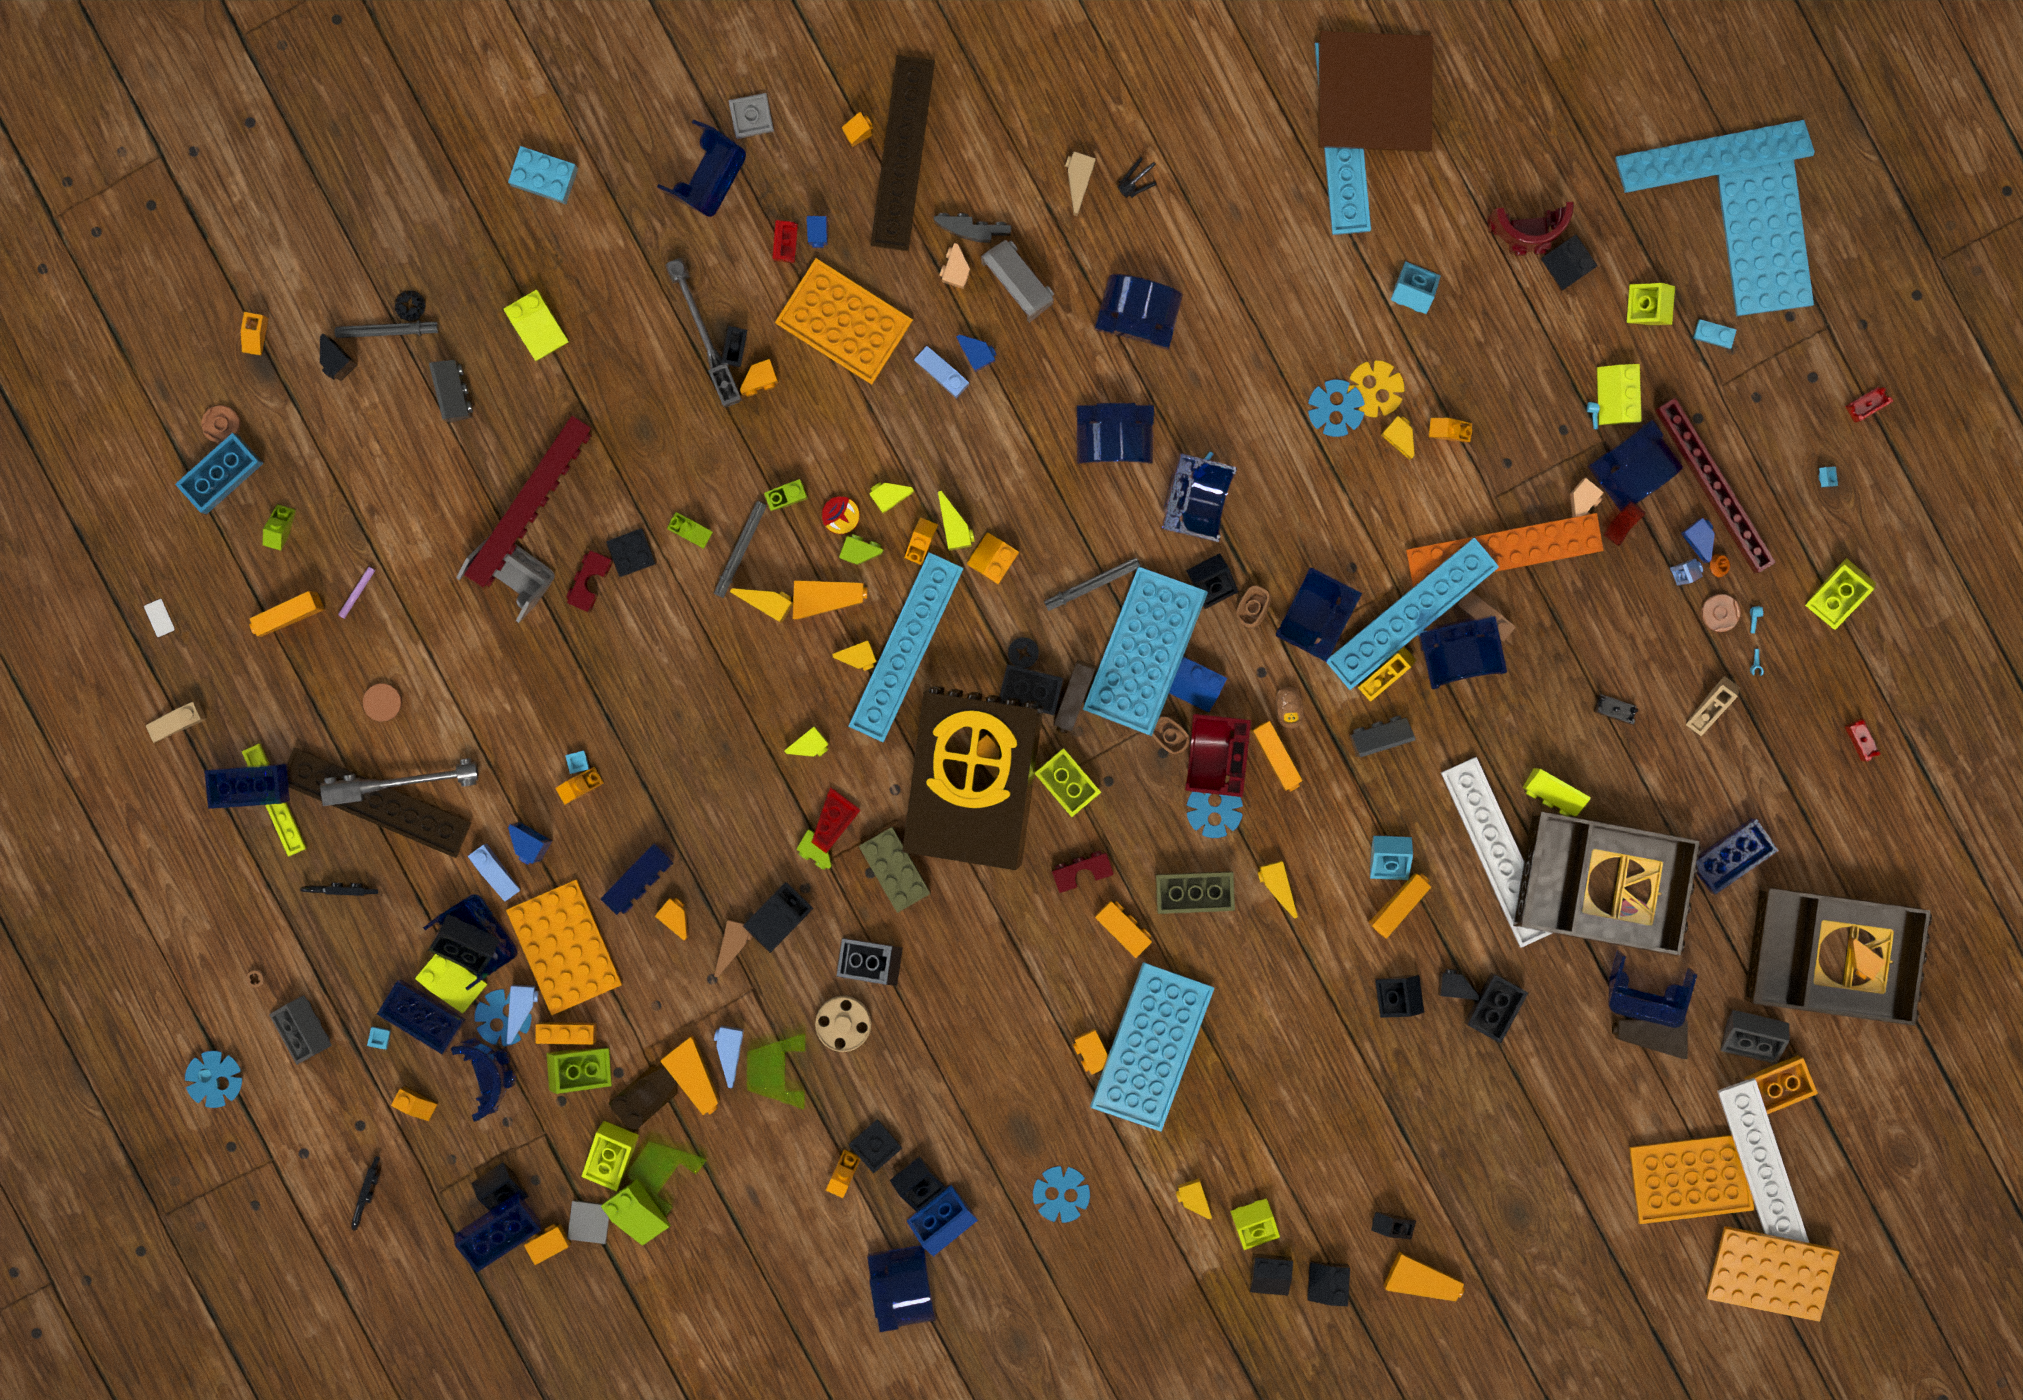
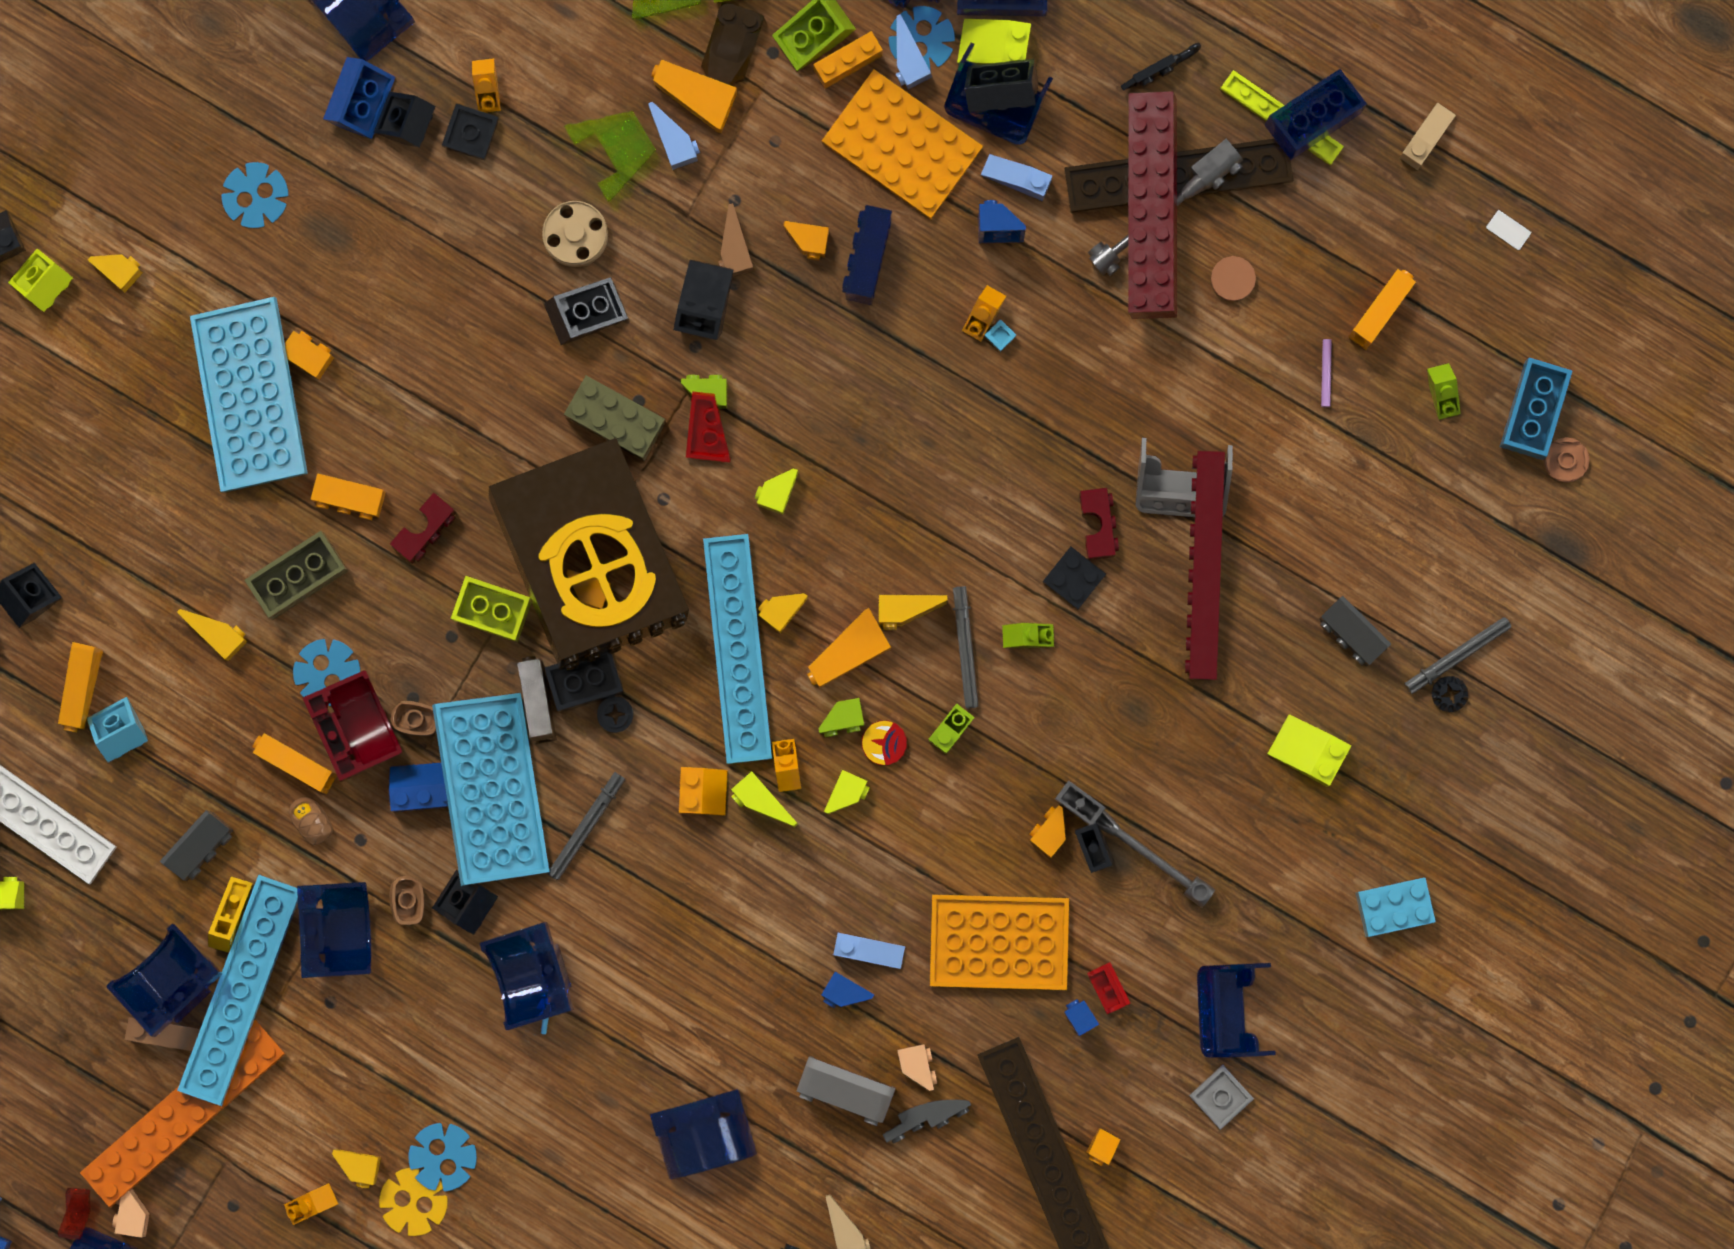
camera: 155 degrees right, 5 degrees down
light orange slope [241,312,269,356] -> none
black slope [320,333,358,381] -> none
clear blue piece [1077,403,1154,464] -> none
none -> dark red brick [1128,91,1177,319]

